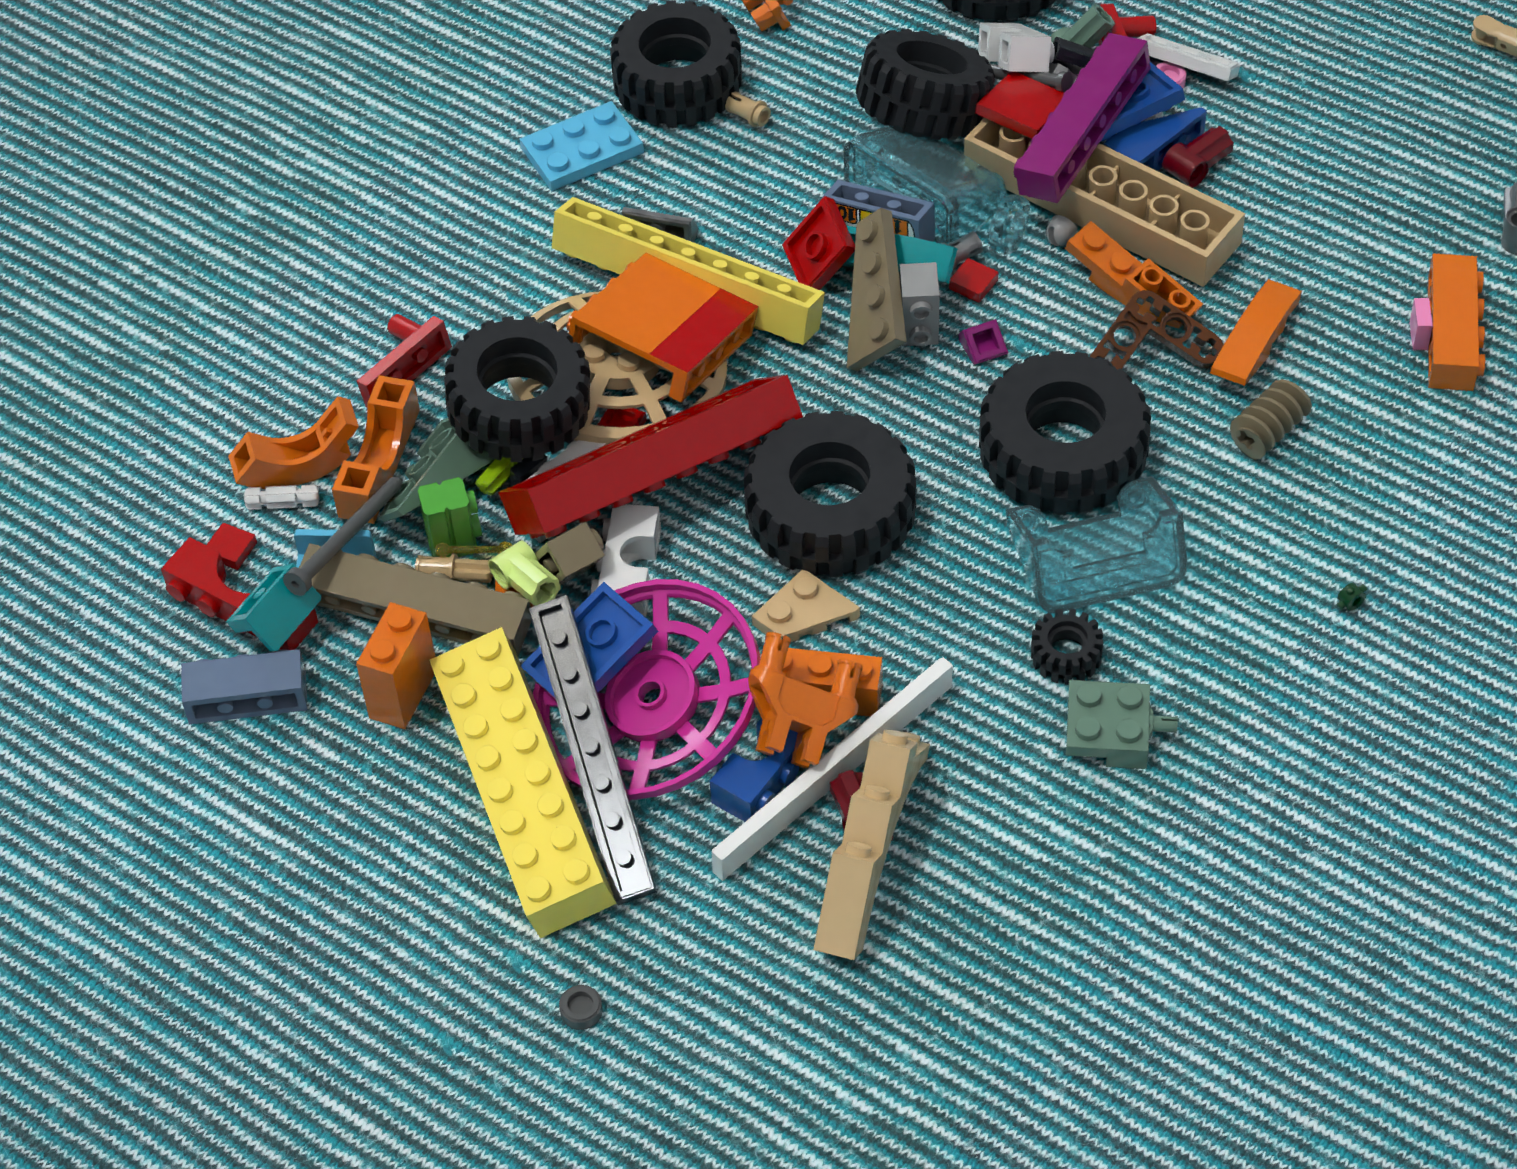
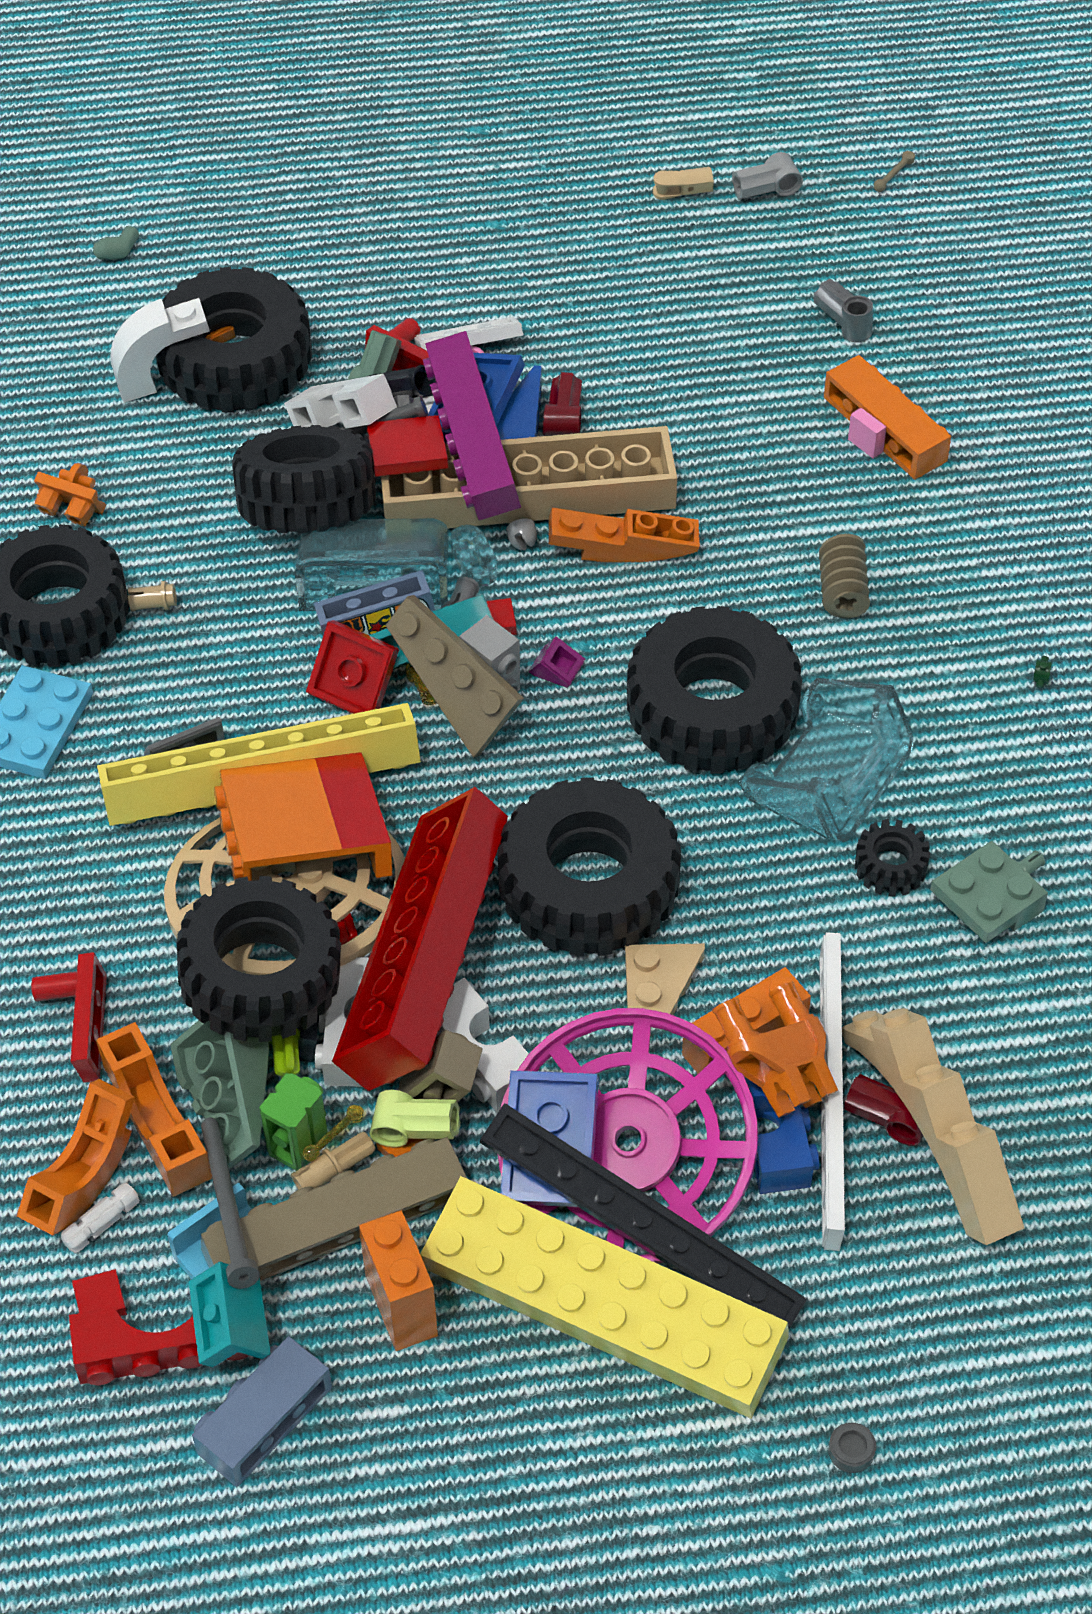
camera: 45 degrees left, 0 degrees up
reddish brown beam [1090,290,1223,370] -> none
orange slope [1210,279,1302,386] -> none

